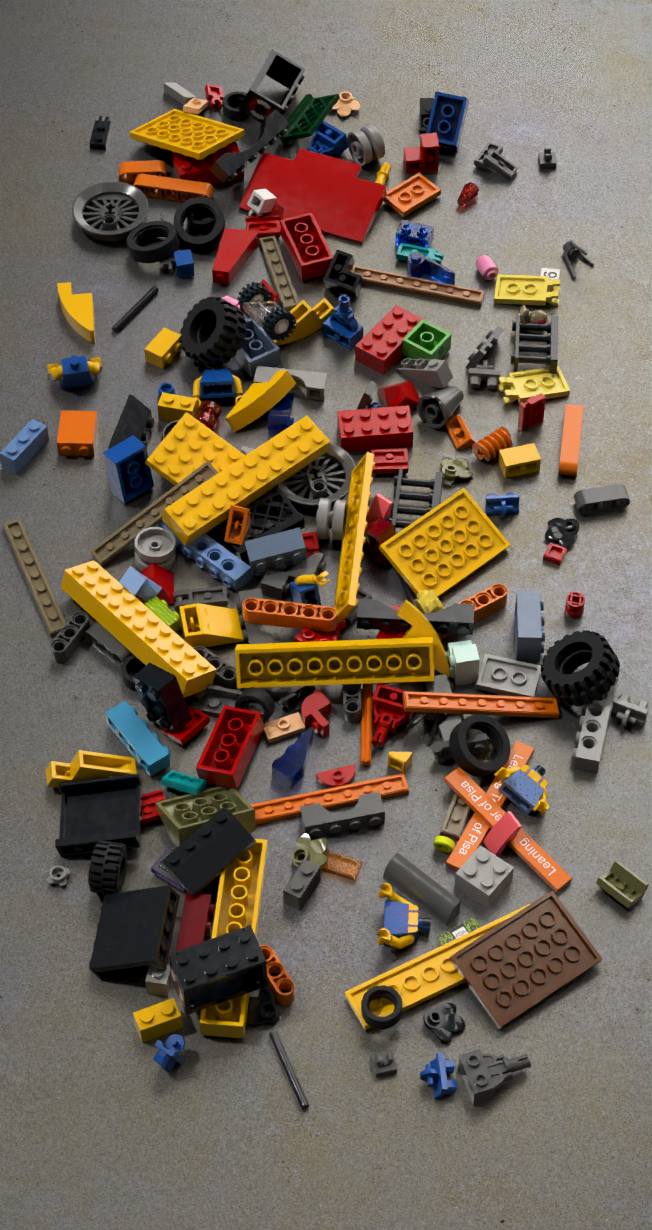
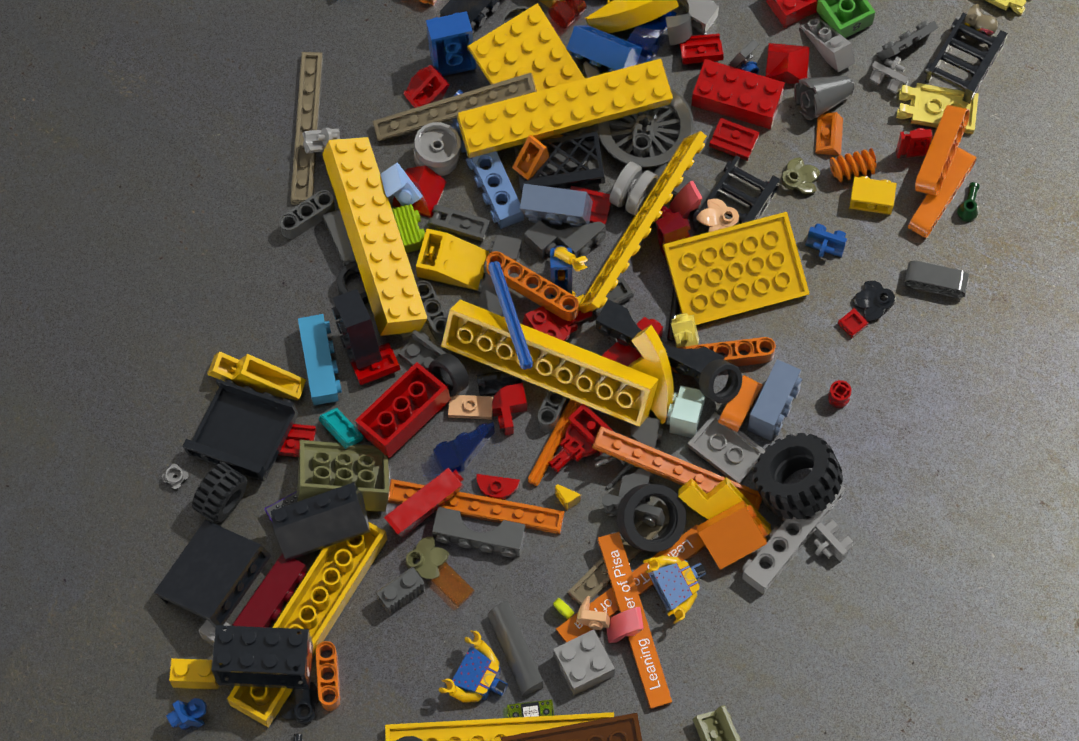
camera: 25 degrees right, 15 degrees up
none -> light grey hips [302,127,340,153]
none -> red slope [384,468,464,538]
none -> red slope [403,65,449,108]
none -> blue axle [488,261,533,370]
none -> blue brick [566,25,643,72]
none -> light nougat plate [576,596,610,630]
none -> dark grey brick [666,14,692,45]
none -> yellow slope [678,477,771,534]
none -> red plate [679,34,724,64]
none -> light nougat plate [696,199,739,232]
none -> orange brick [697,500,768,570]
none -> black tyre [699,359,743,403]
none -> orange beam [718,375,763,432]
none -> orange beam [915,105,970,195]
none -> dark green bar [957,182,980,222]

